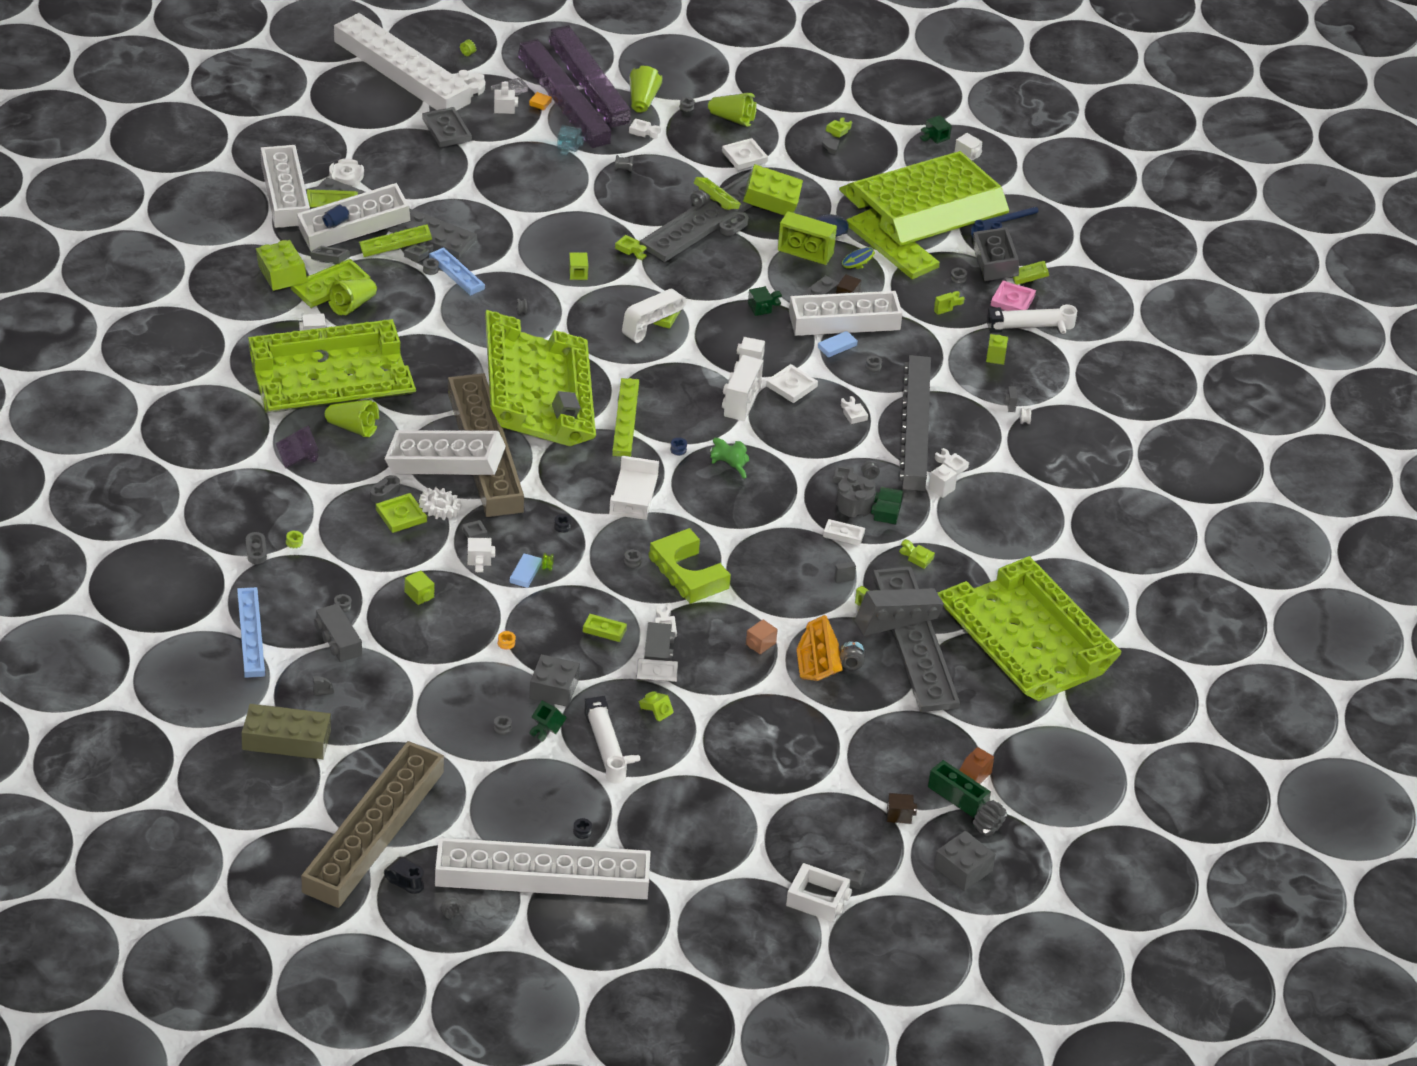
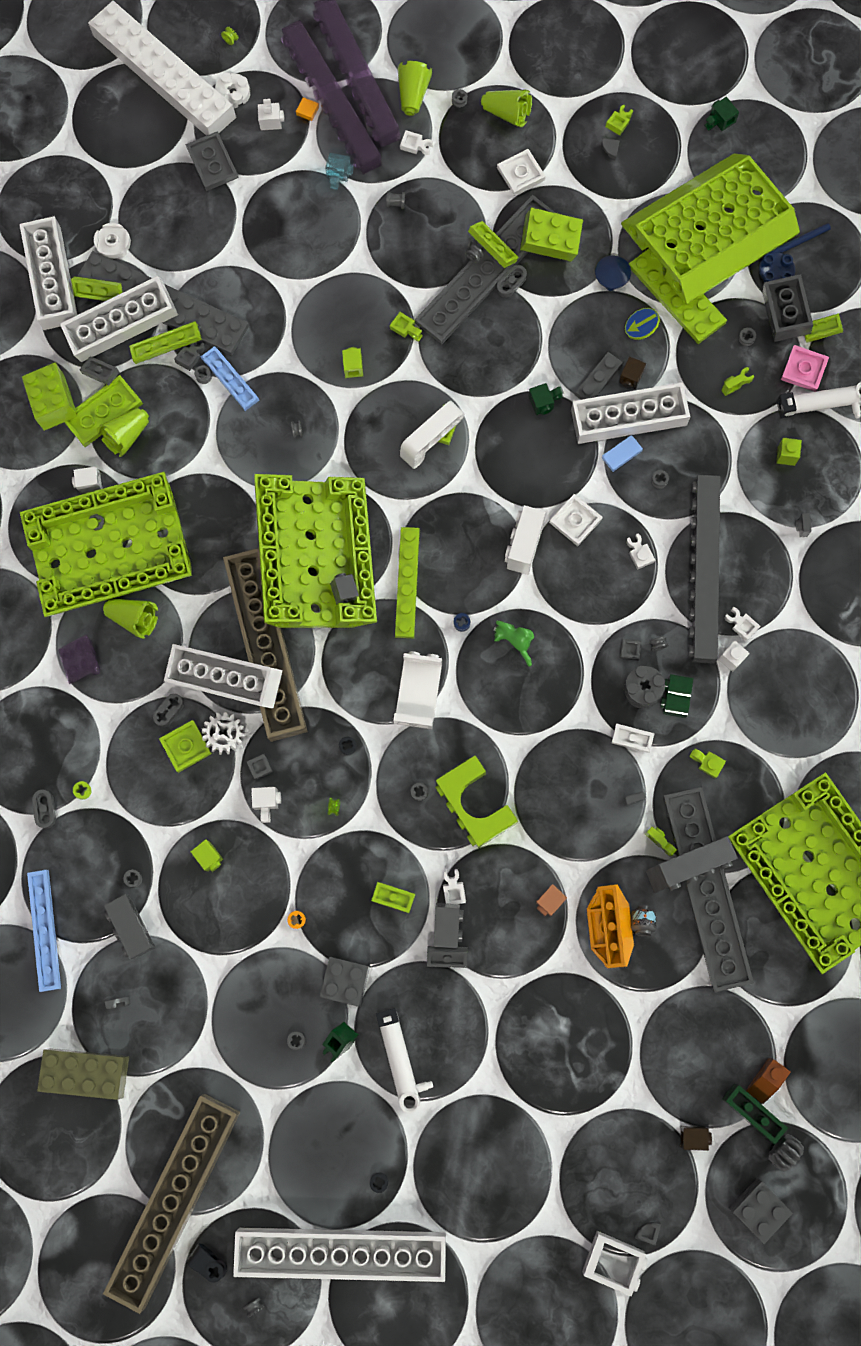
camera: 10 degrees right, 35 degrees up
dark blue brick [322,204,349,228] -> none
clear plate [491,77,528,95] -> none
light blue tile [510,553,542,588] -> none
lime bracket [639,692,674,721] -> none
white brick [737,337,765,361] -> none
lime brick [778,211,837,265] -> none
white brick [954,133,982,160] -> none
white bush [1020,408,1031,424] -> none

